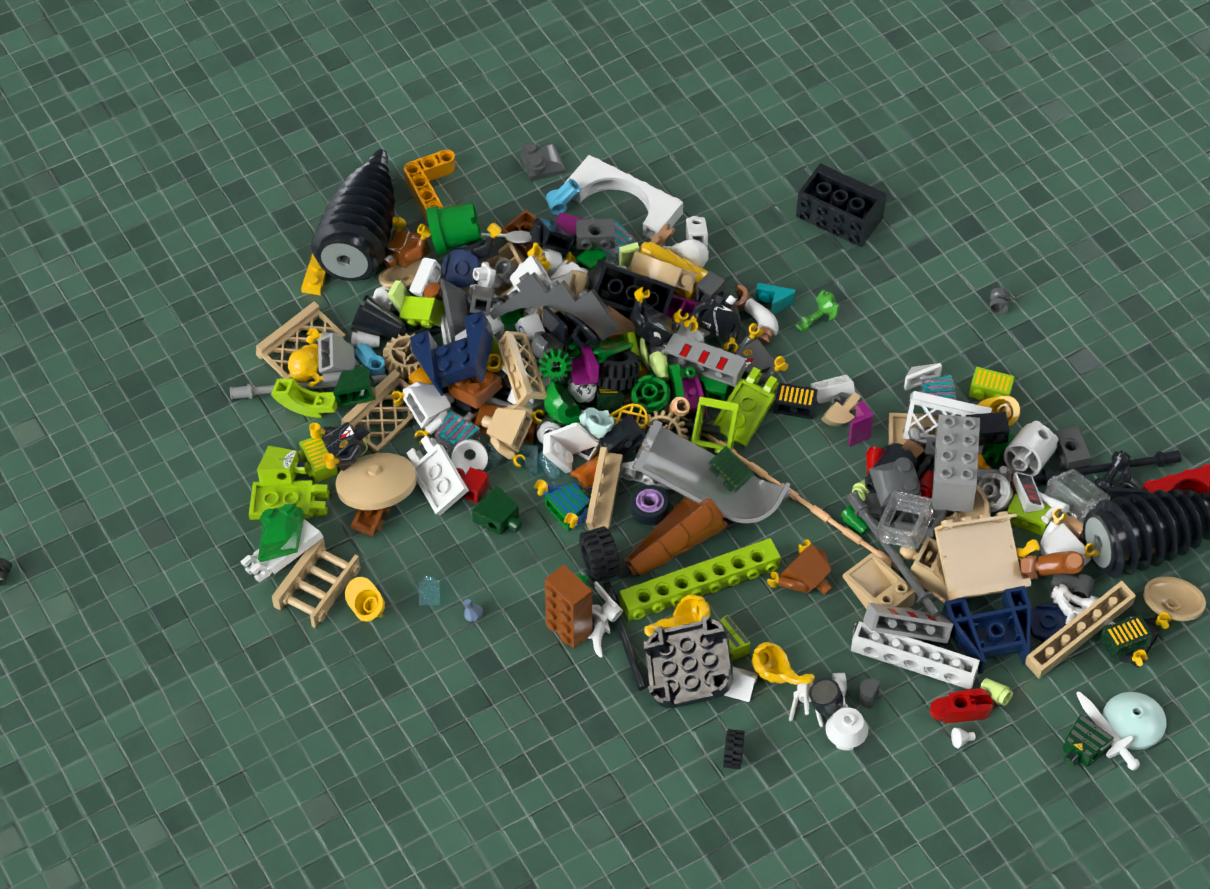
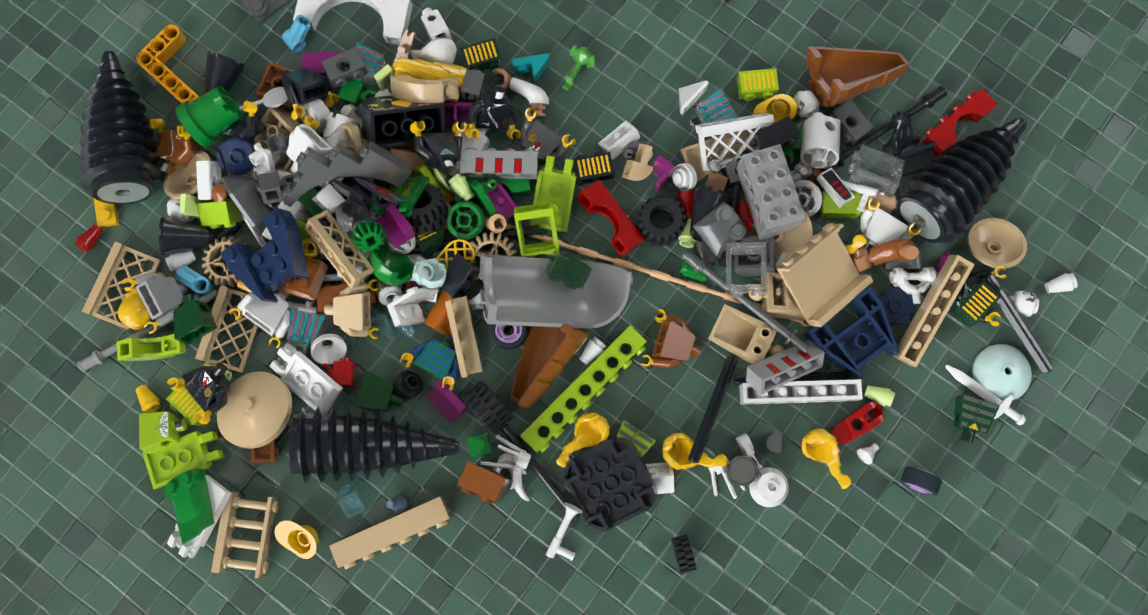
camera: 20 degrees left, 25 degrees up
none -> red cone [74,224,103,253]
none -> yellow cone [135,384,161,413]
none -> black cone [203,51,245,94]
none -> black cone [289,405,459,483]
none -> tan brick [329,496,451,570]
none -> black plate [394,370,423,399]
none -> magenta panel [426,379,468,423]
none -> clear green brick [460,38,503,71]
none -> white piece [546,503,583,561]
none -> red arch [577,180,645,257]
none -> white cone [579,336,606,365]
none -> black tyre [637,194,686,246]
none -> white plate [672,163,697,191]
none -> black axle [688,355,738,463]
none -> white head [794,90,820,119]
none -> yellow hair [801,429,851,489]
none -> dark orange cone [806,46,909,107]
none -> black wheel [900,467,943,495]
none -> axle [983,274,1053,373]
none -> white head [1008,290,1039,317]

